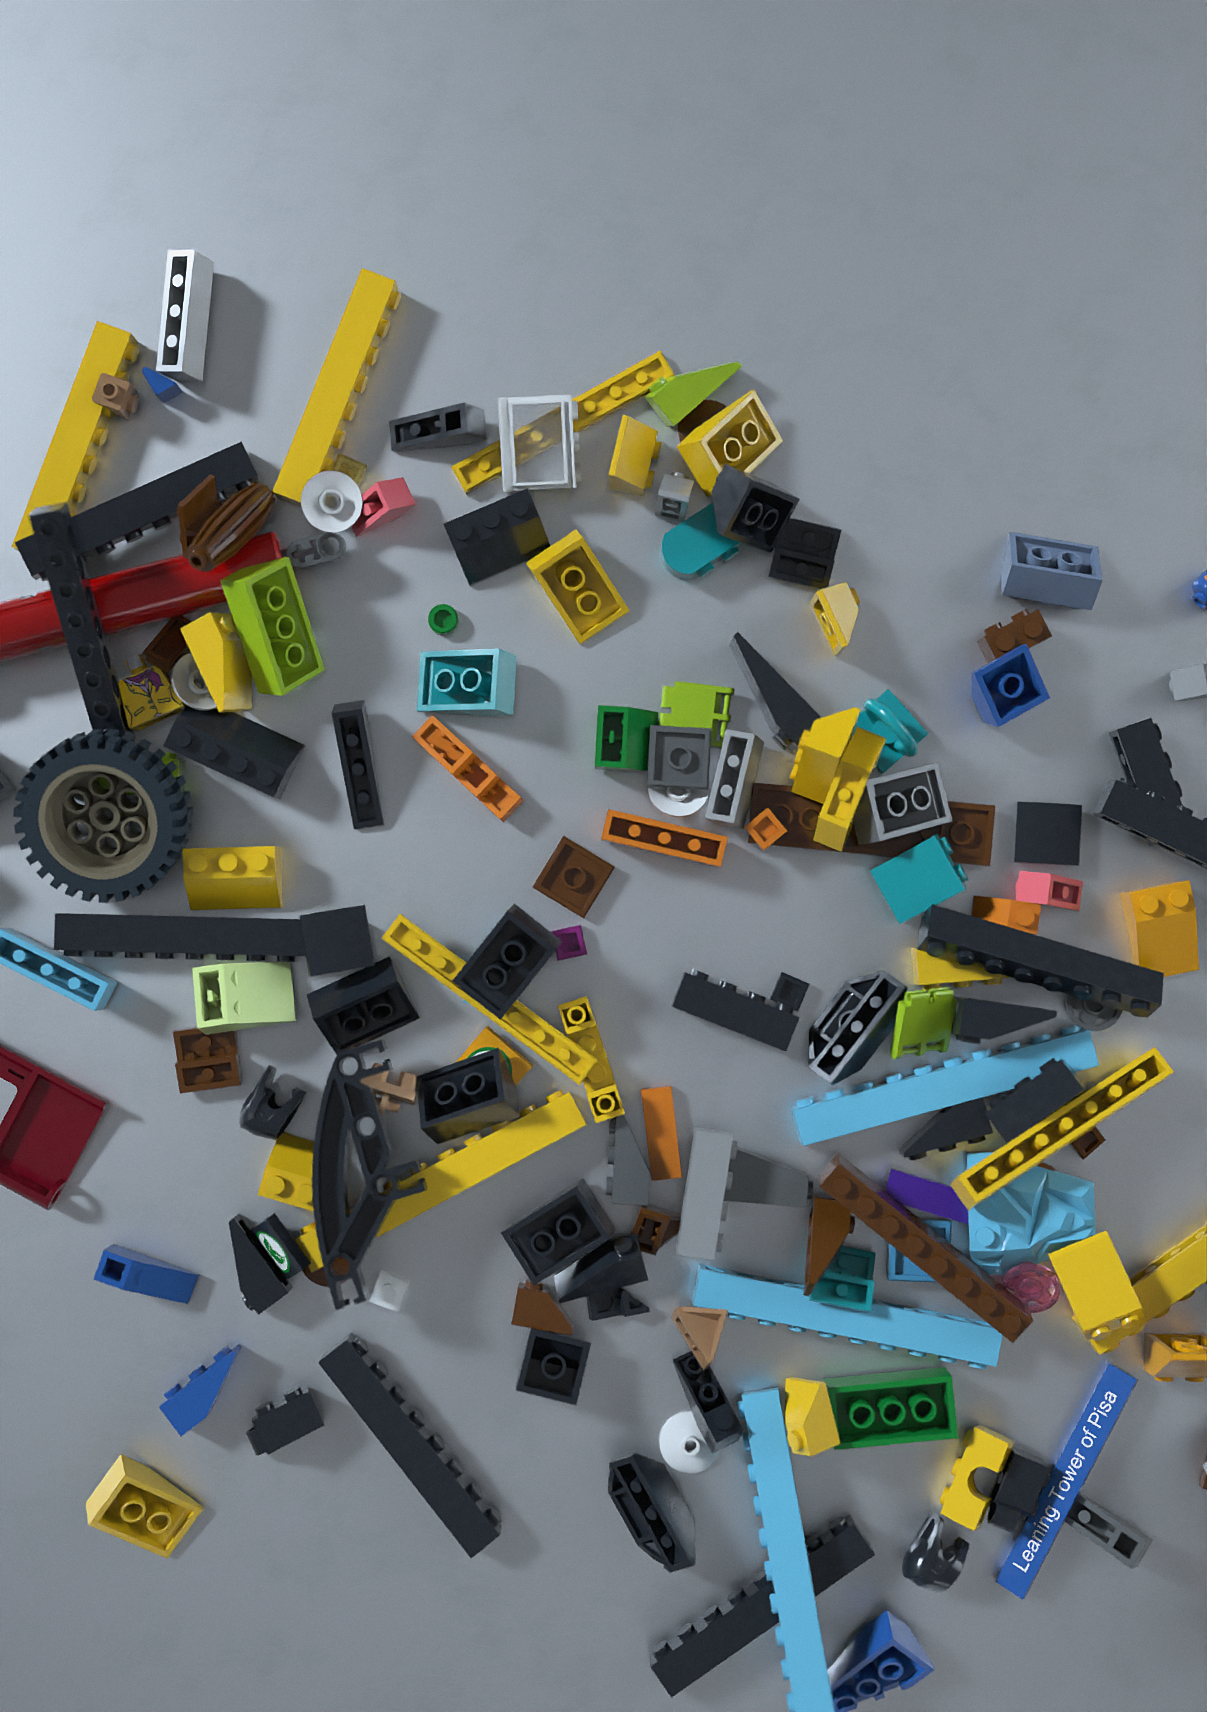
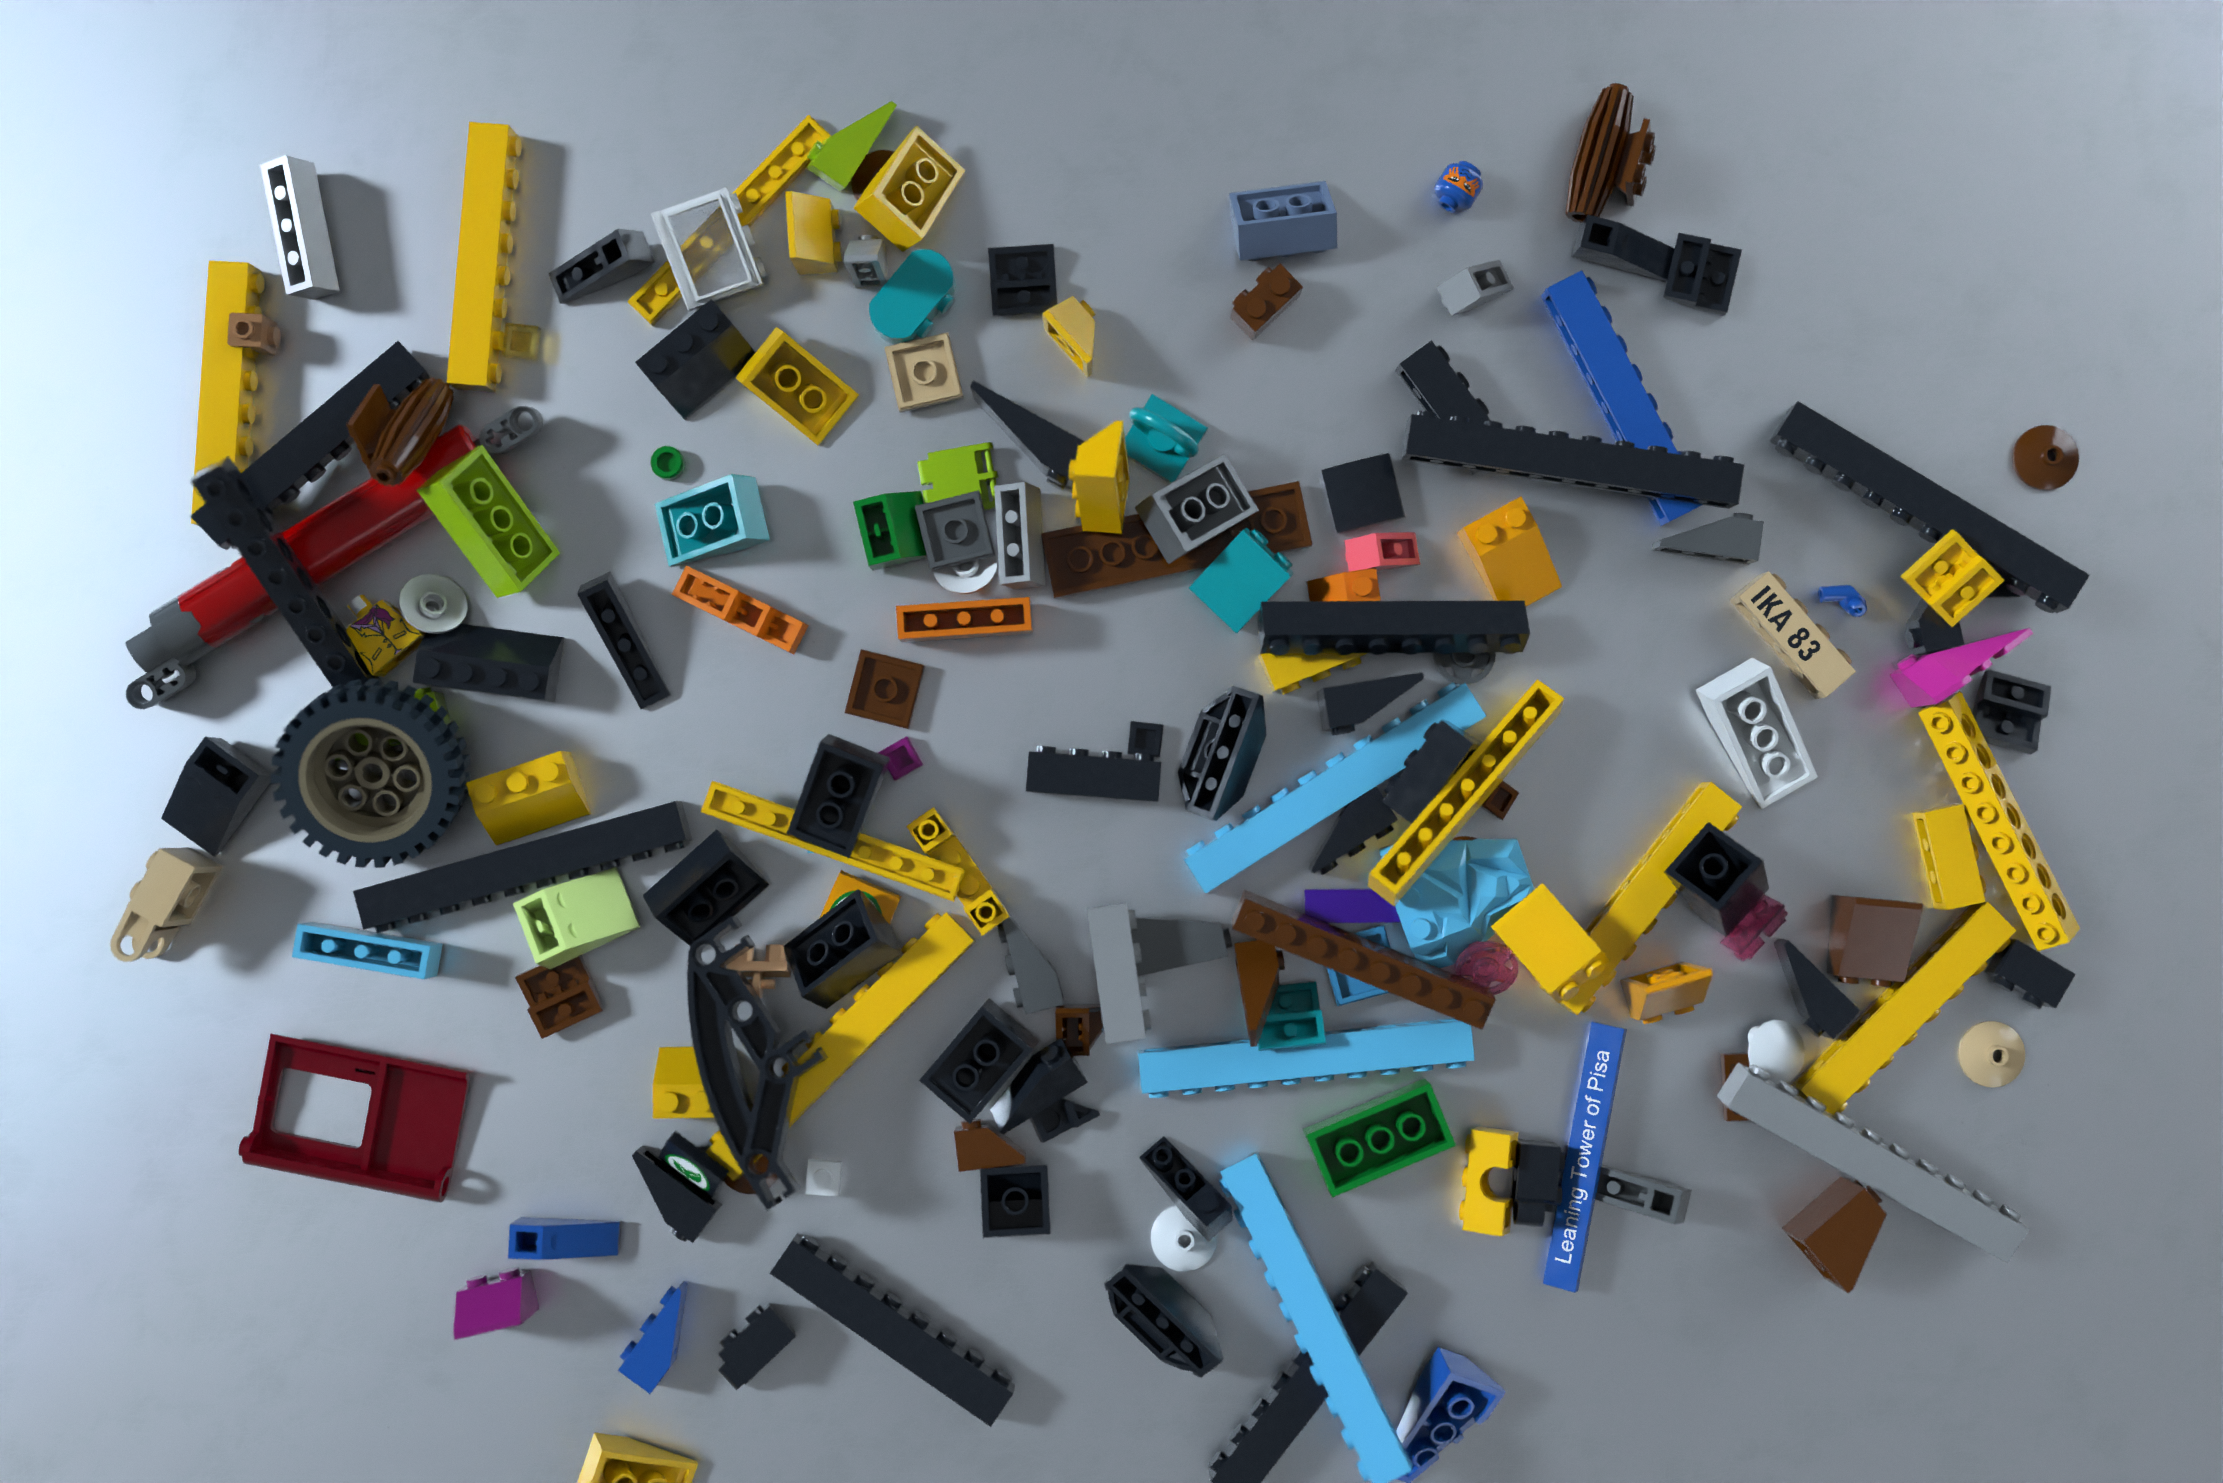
camera: 20 degrees left, 0 degrees up
blue slope [142,367,182,403] -> none
reddish brown tile [142,616,192,673] -> none
yellow slope [180,612,252,713] -> none
black helmet [239,1065,307,1140] -> none
black slope [299,905,375,977] -> none
white dish [301,471,362,533] -> none
coral slope [351,477,416,537] -> none
orange tile [641,1085,682,1181] -> none
medium nougat slope [671,1306,728,1370] -> none
black slope [711,464,800,553] -> none
orange plate [743,808,787,851] -> none
yellow slope [785,1377,840,1457] -> none
yellow slope [813,727,887,852] -> none
lime plate [890,987,957,1059] -> none
black helmet [902,1512,970,1592] -> none
blue slope [972,644,1050,727] -> none
none -> magenta slope [453,1267,540,1340]
none -> tan plate [884,332,964,413]

